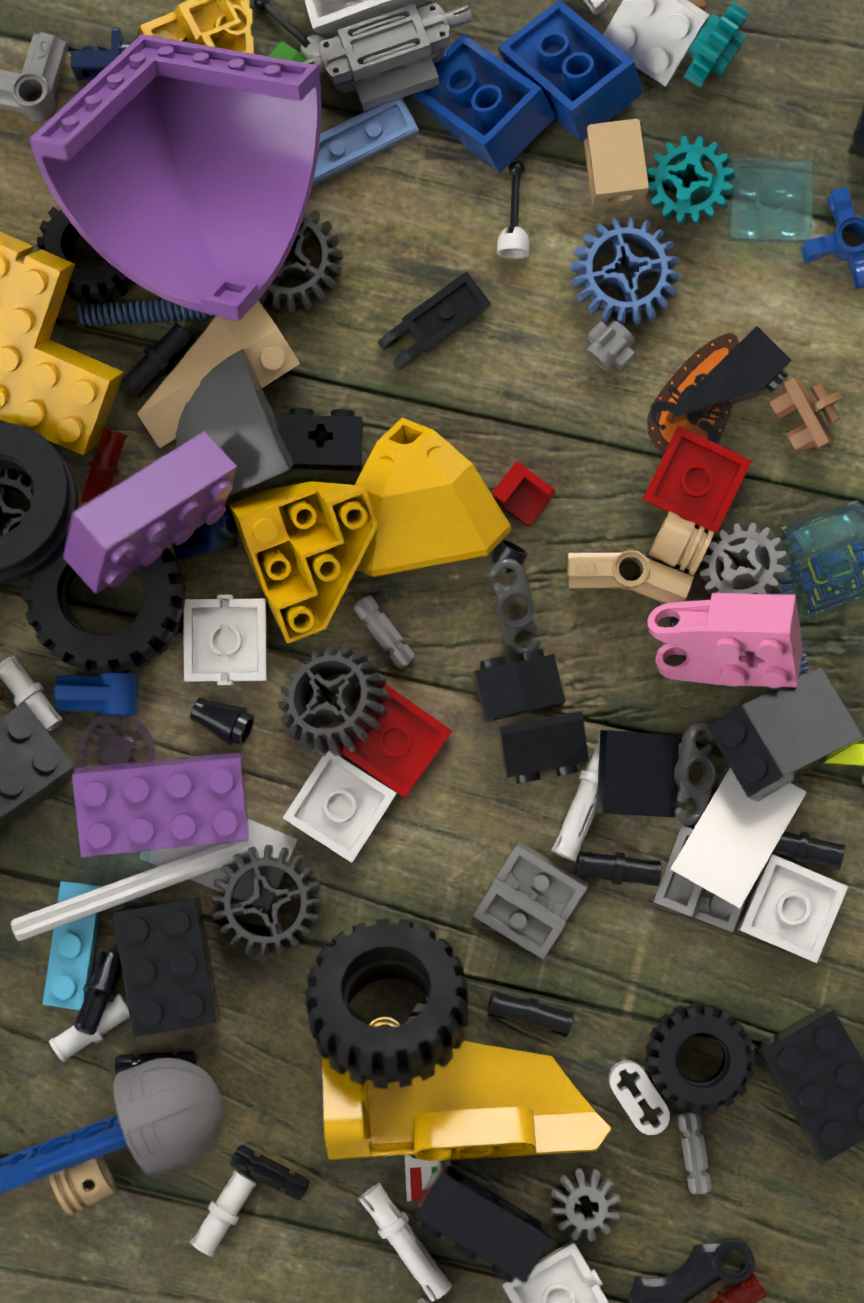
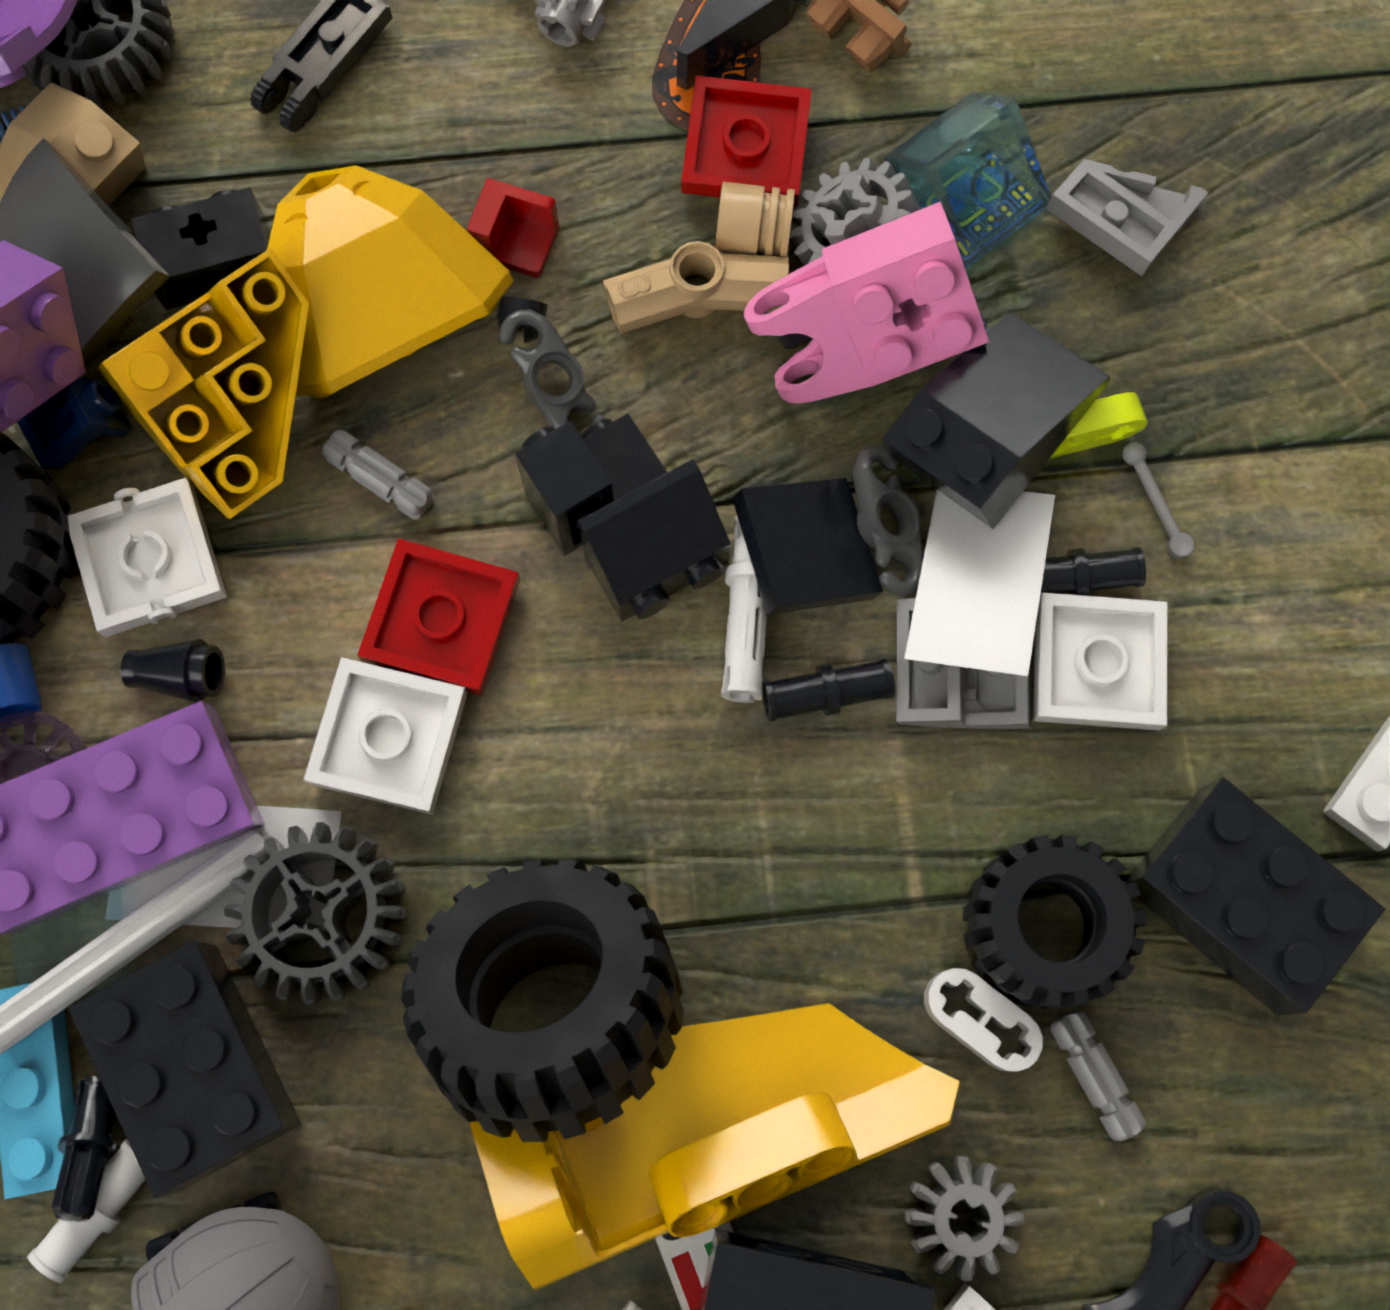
camera: 20 degrees left, 10 degrees down
dark grey gear [278,645,390,757] -> none
light grey slope [473,841,589,959] -> none
black pin [486,990,573,1038] -> none

